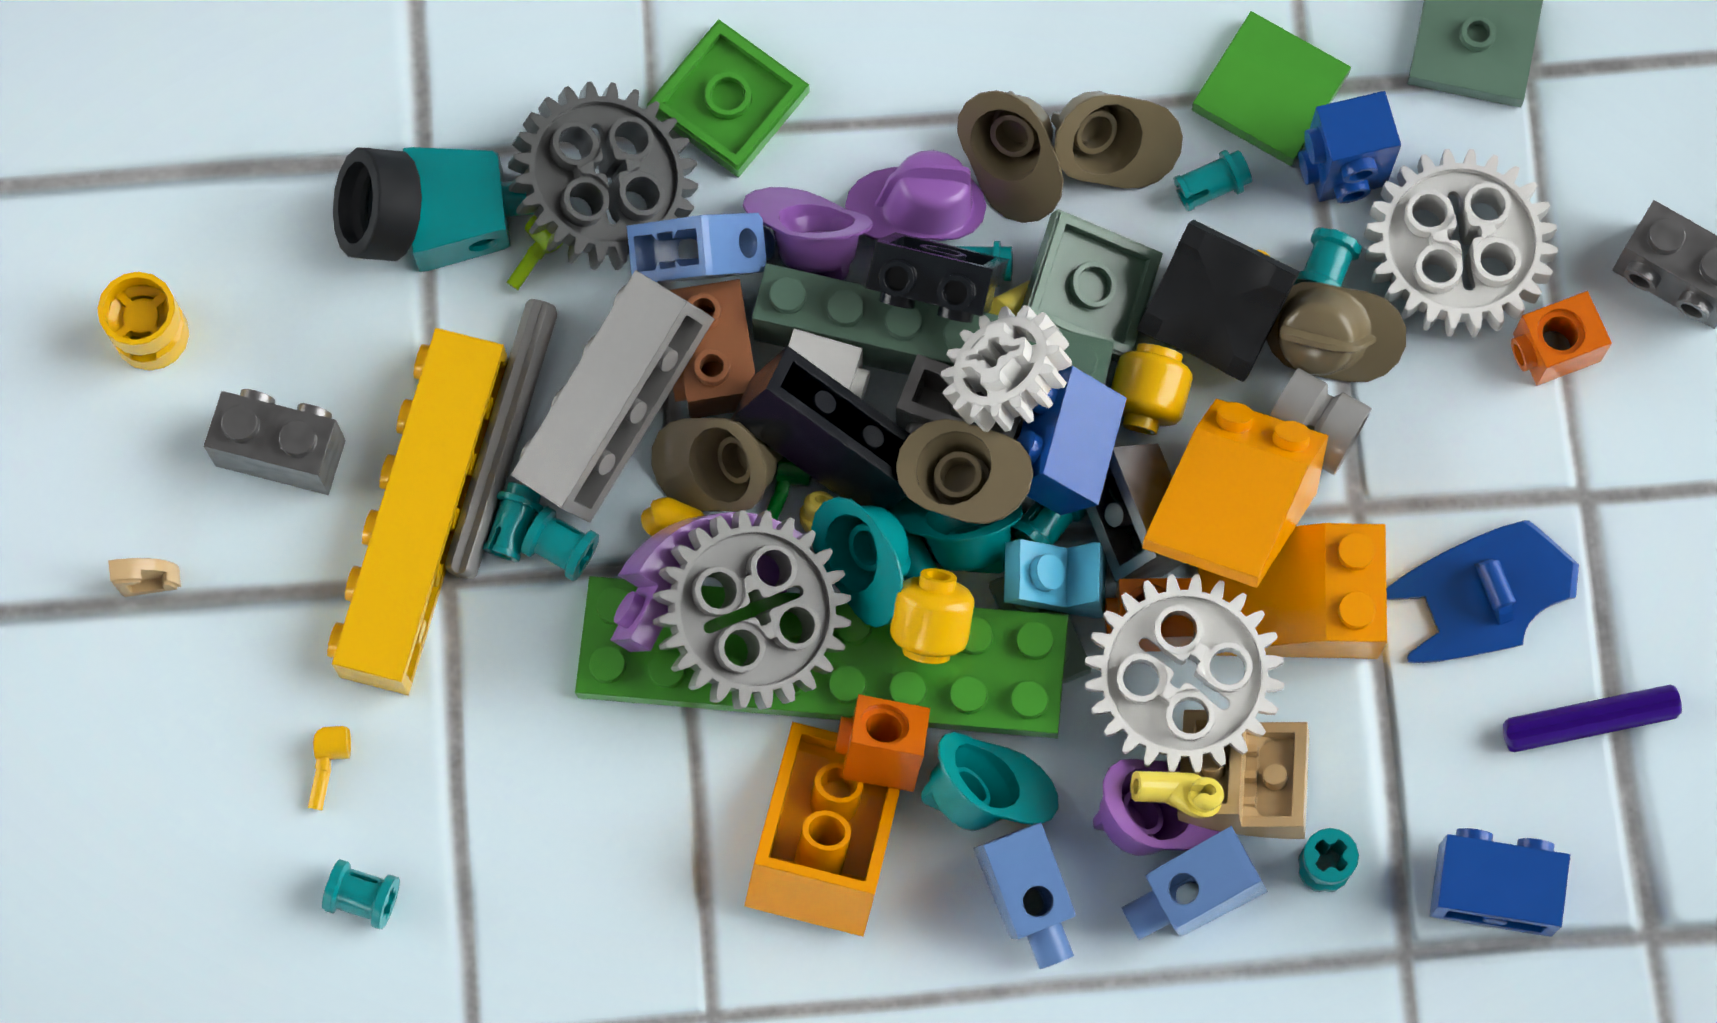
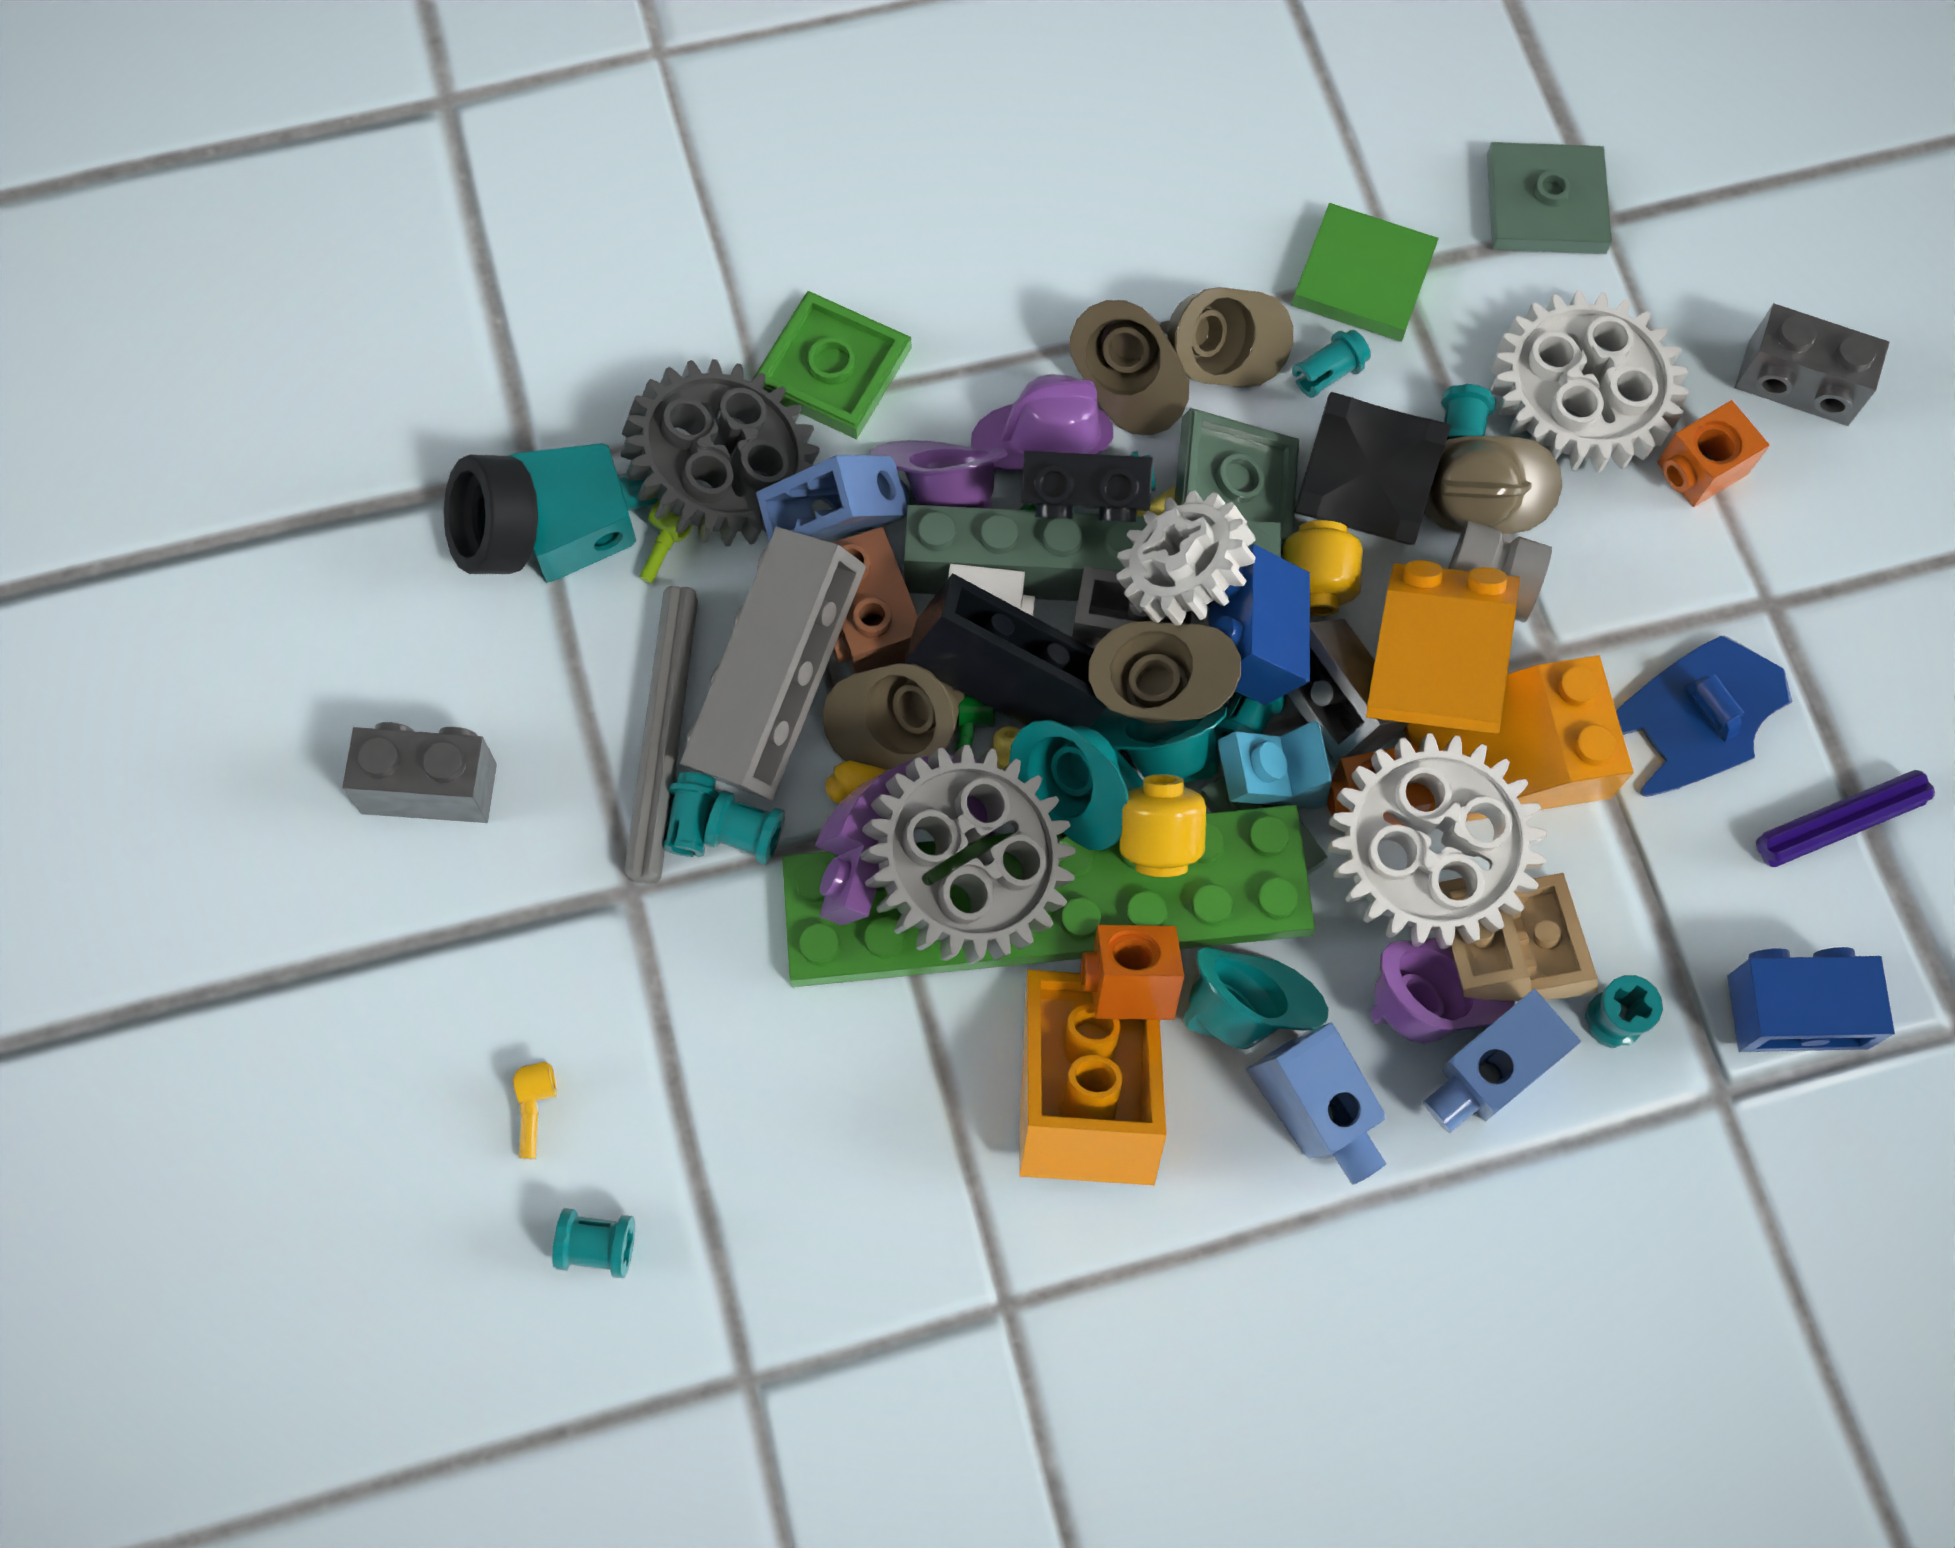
camera: 15 degrees left, 5 degrees down
yellow wheel [97,272,189,371] -> none
tan tile [108,558,181,597] -> none
yellow brick [327,328,508,696] -> none
light yellow arm [1130,771,1224,819] -> none
blue brick [1298,91,1401,203] -> none

